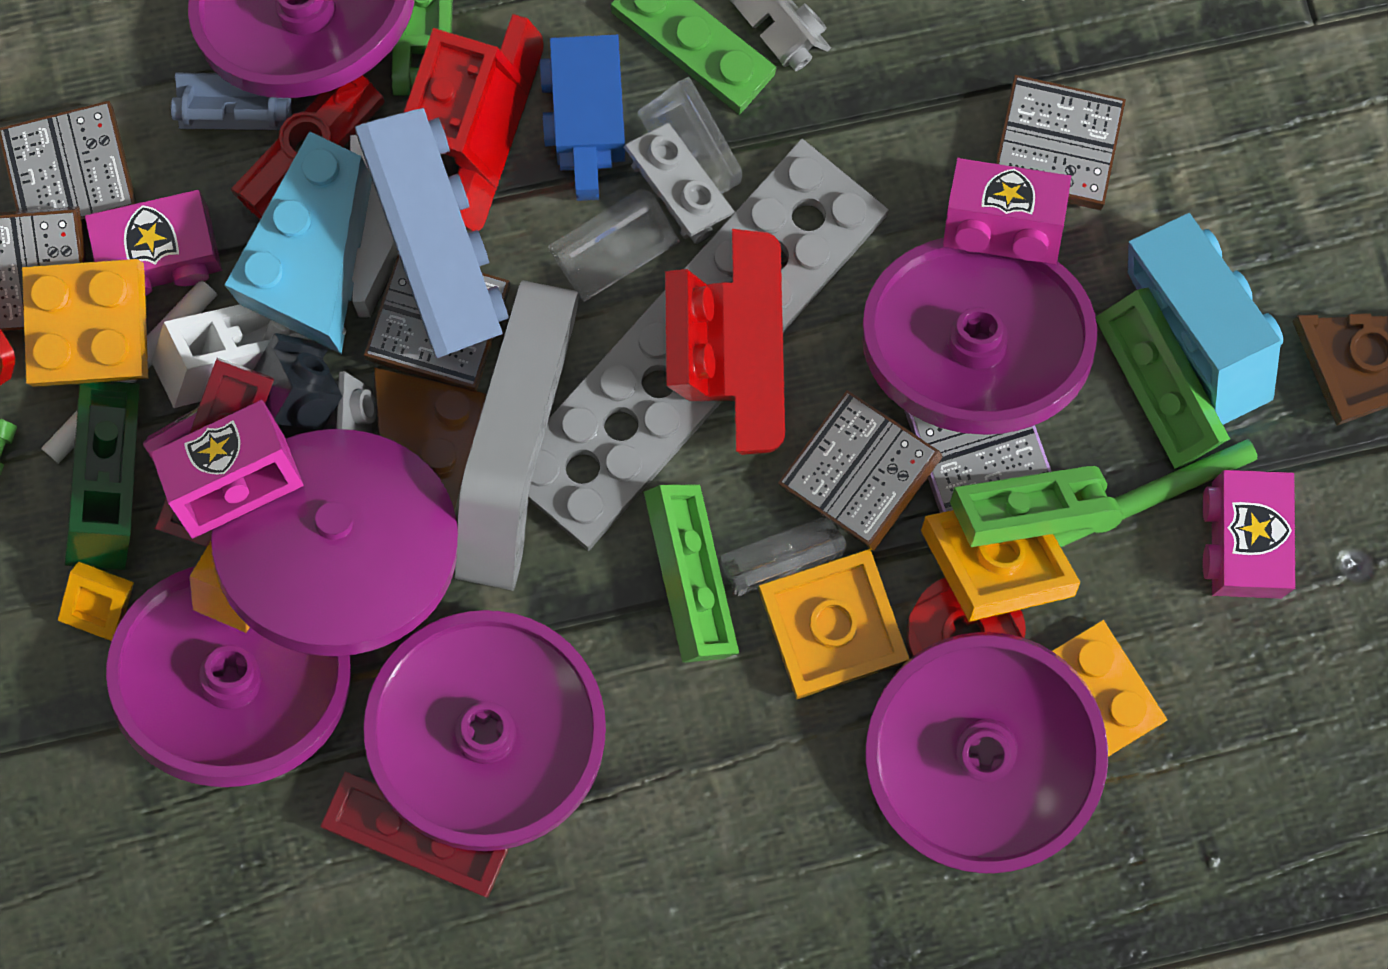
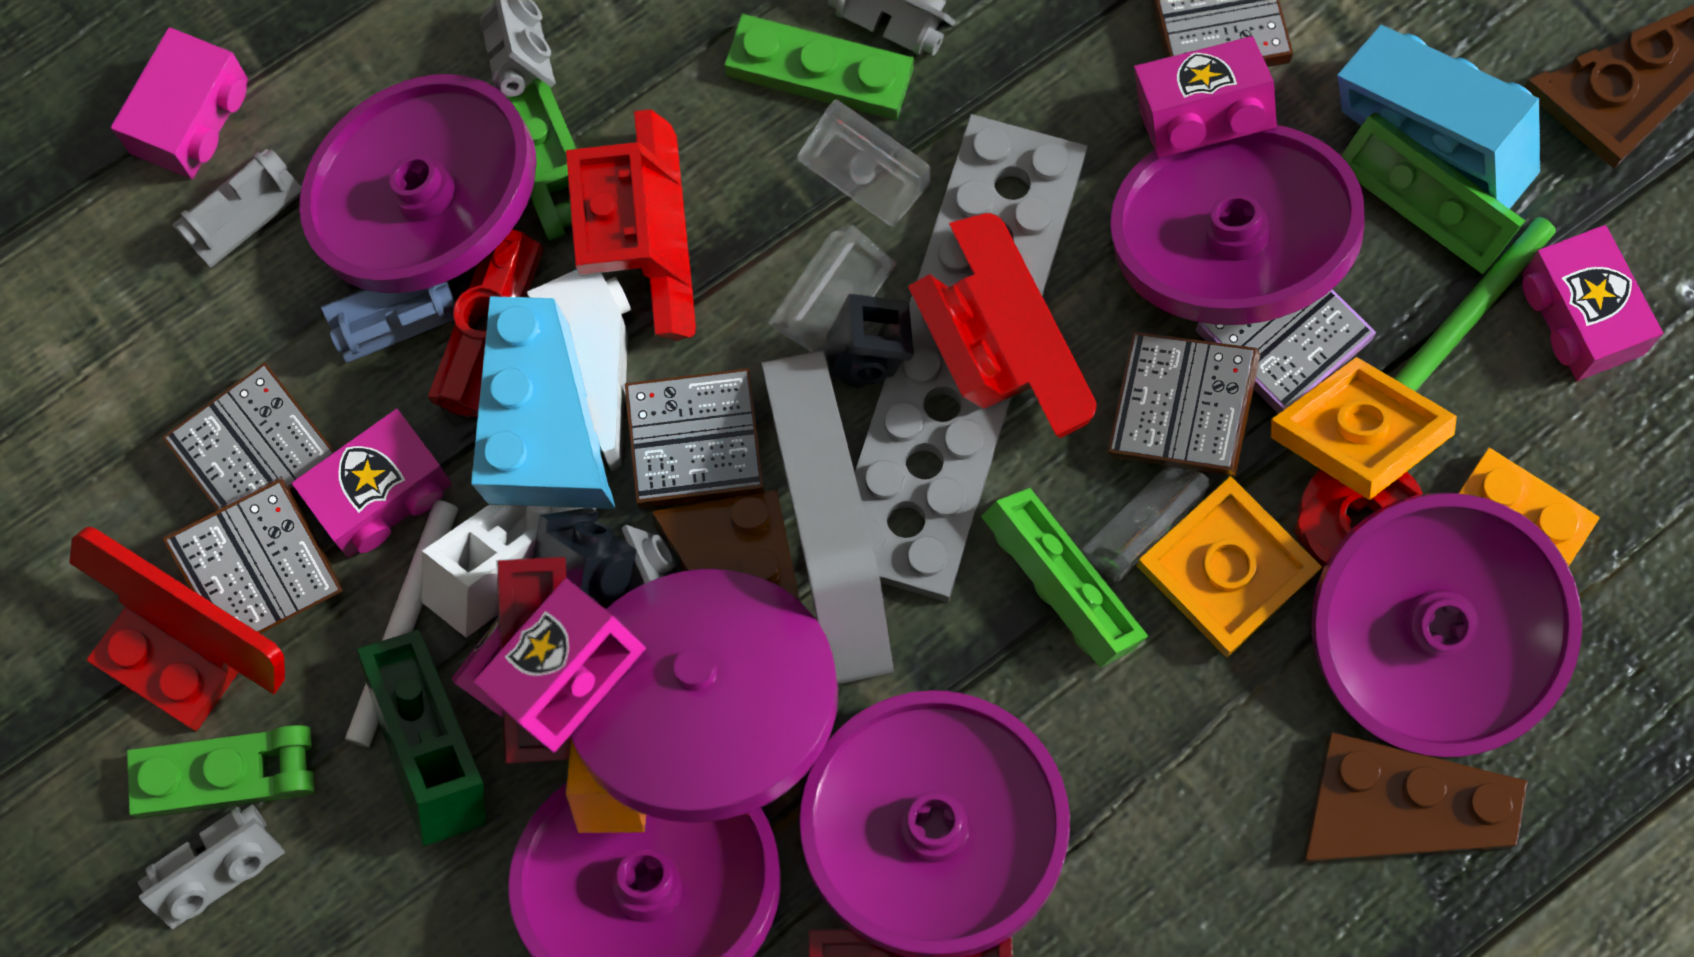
camera: 15 degrees left, 5 degrees down
light orange plate [22,259,149,387] -> none
light orange plate [57,562,134,641] -> none
slope [355,108,509,358] -> none
blue hinge [540,35,625,201] -> none
light grey hinge [624,123,735,244] -> none
bright green plate [950,466,1123,547] -> none
none -> black brick [826,293,914,387]
none -> reddish brown wing [1302,733,1528,864]

